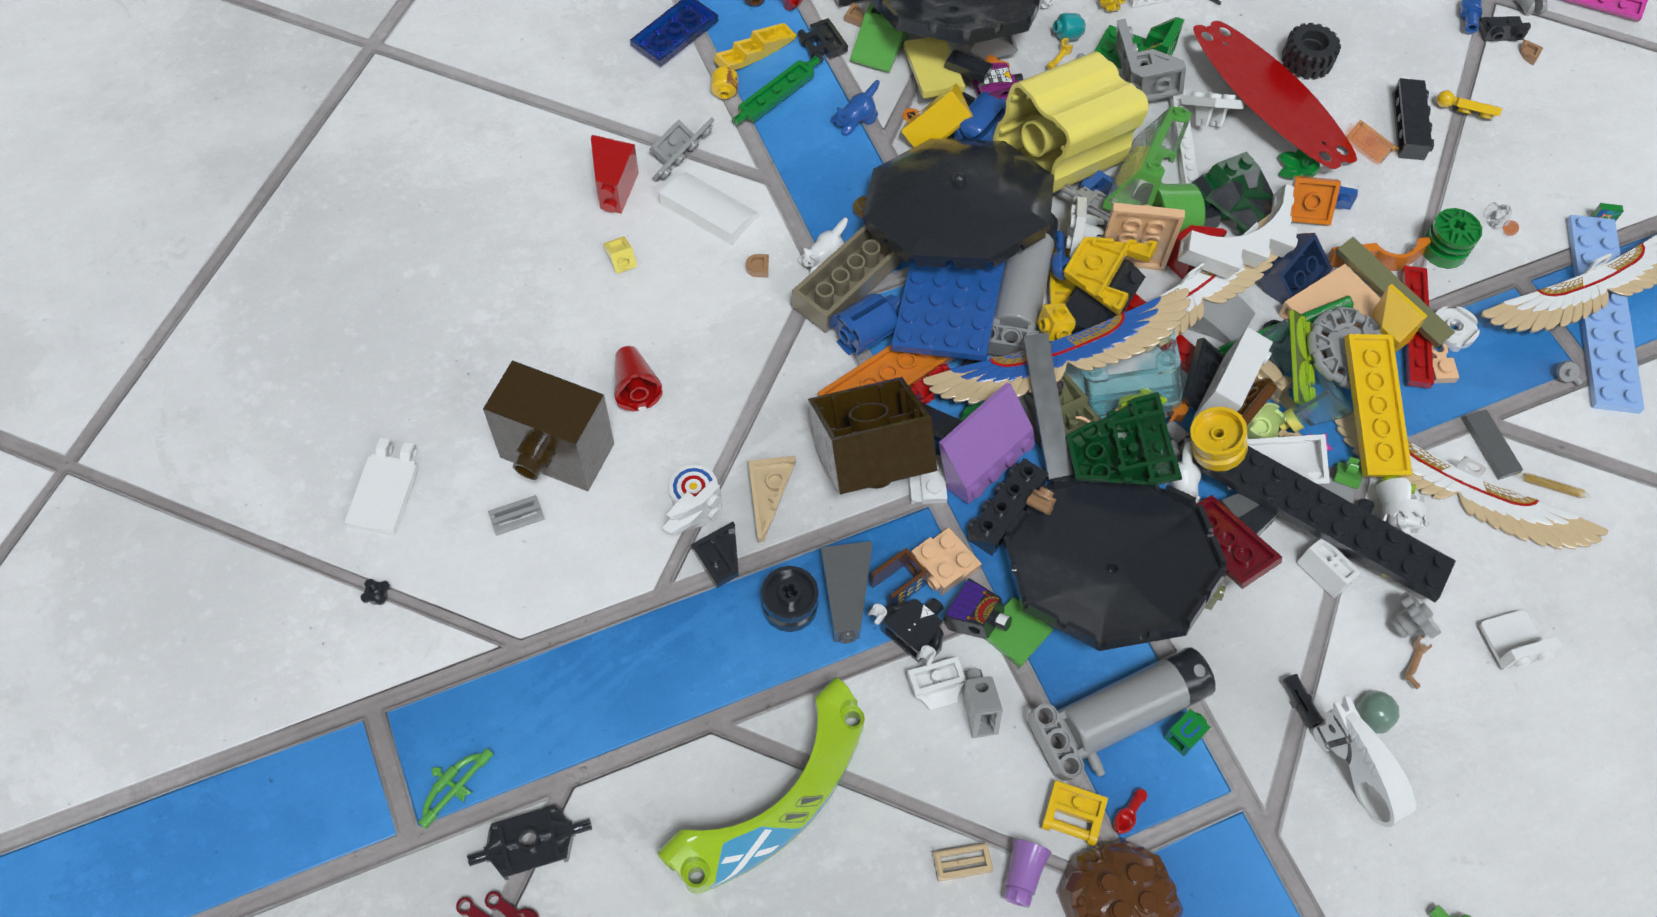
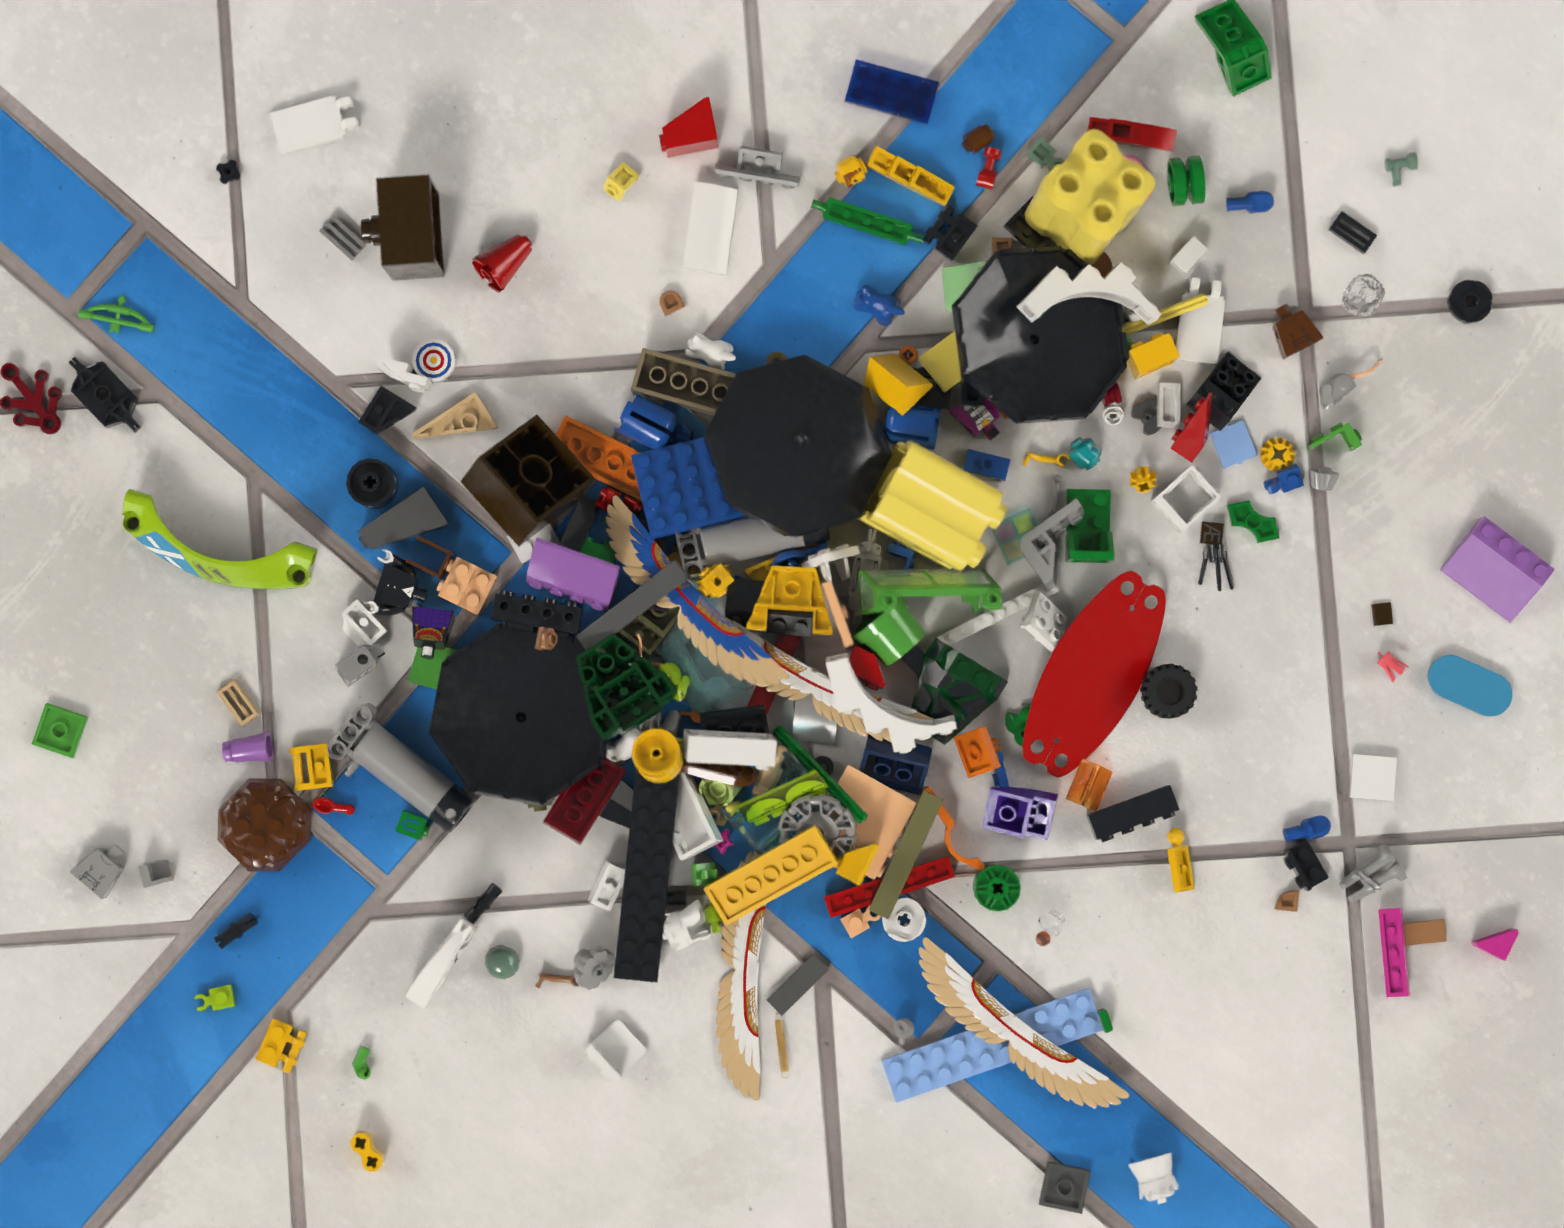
camera: 65 degrees right, 25 degrees up
none -> dark purple slope [982,787,1058,840]

